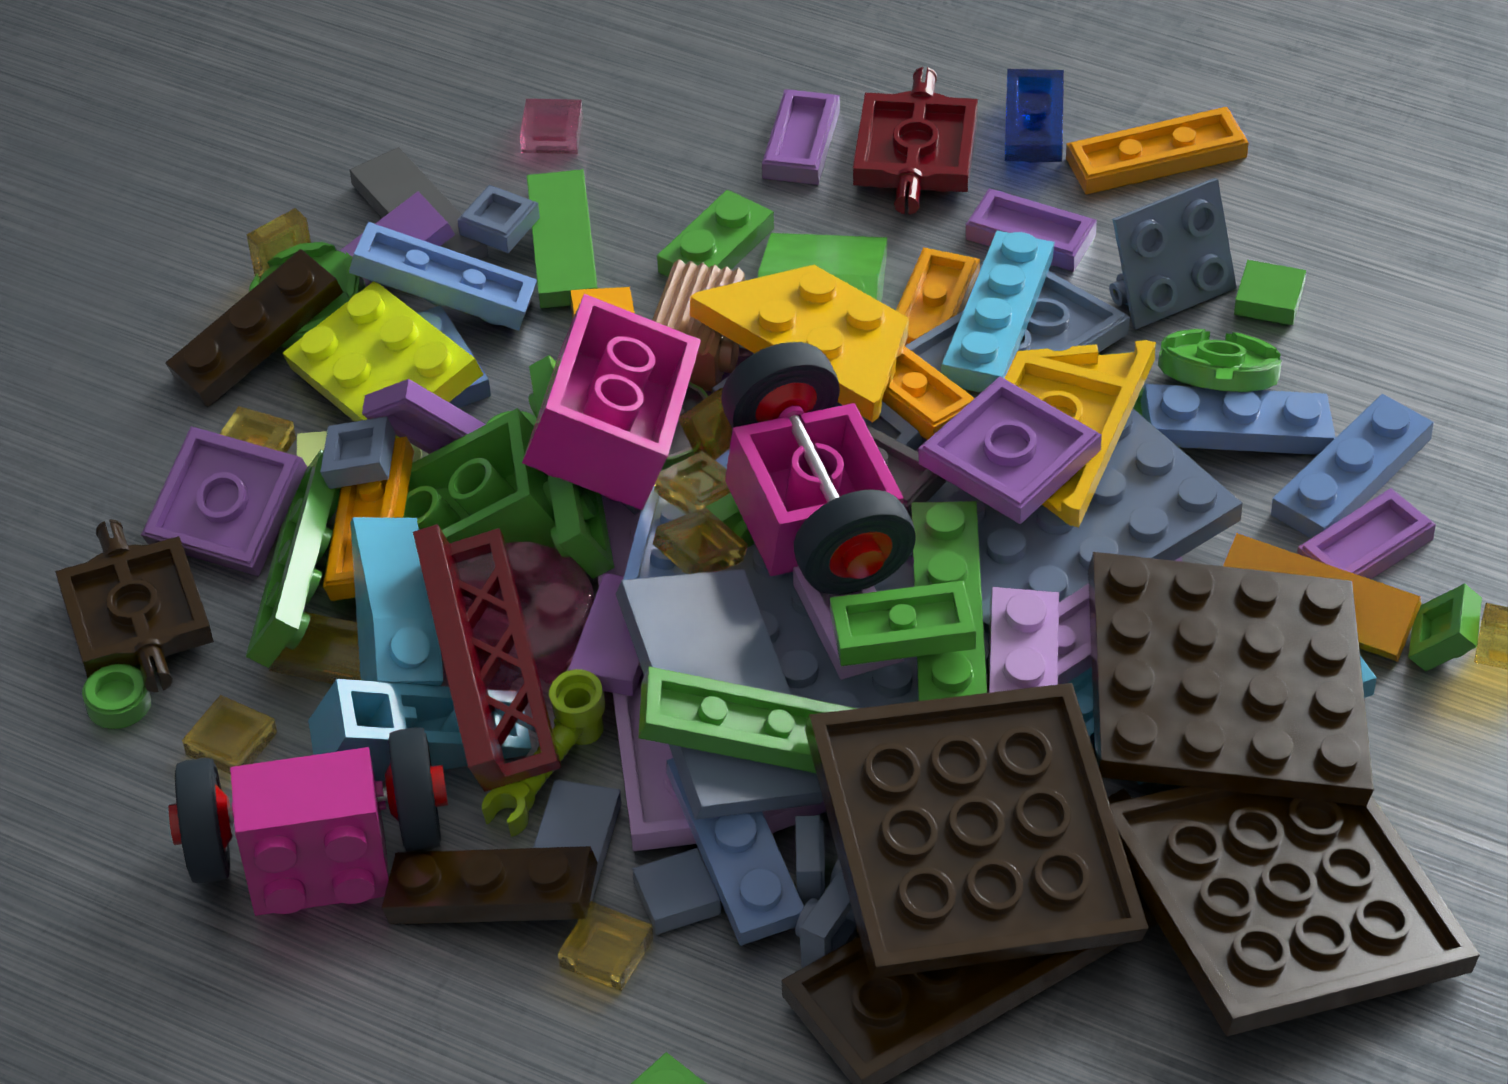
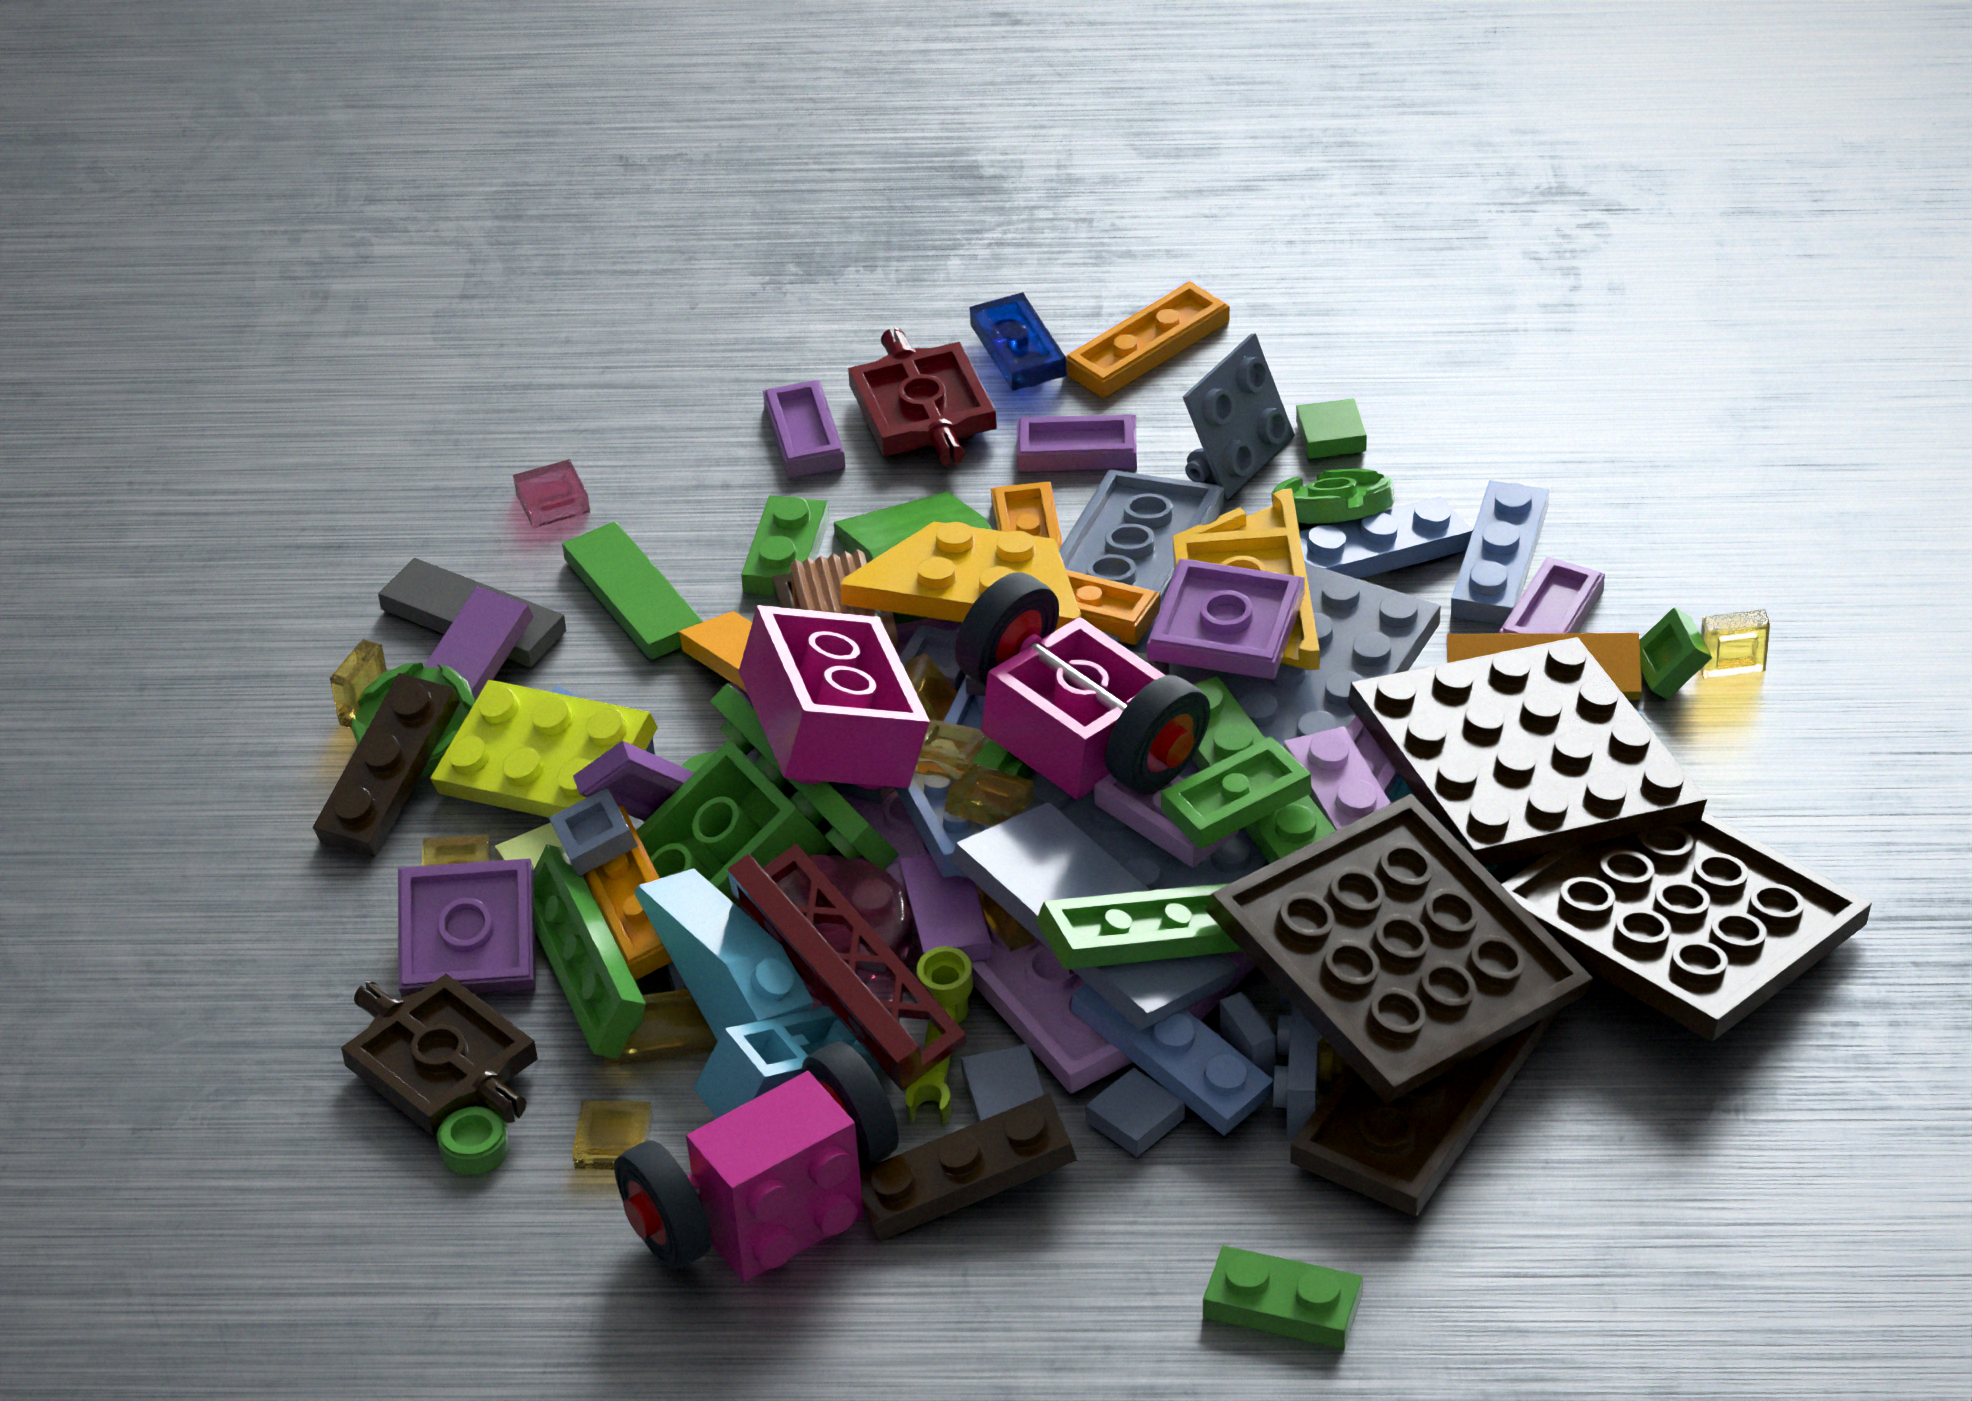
camera: 25 degrees left, 5 degrees down
medium blue plate [349,222,537,331] -> none
sand blue tile [457,185,540,253] -> none
clear yellow tile [558,901,654,991] -> none
medium azure plate [941,231,1055,393] -> none

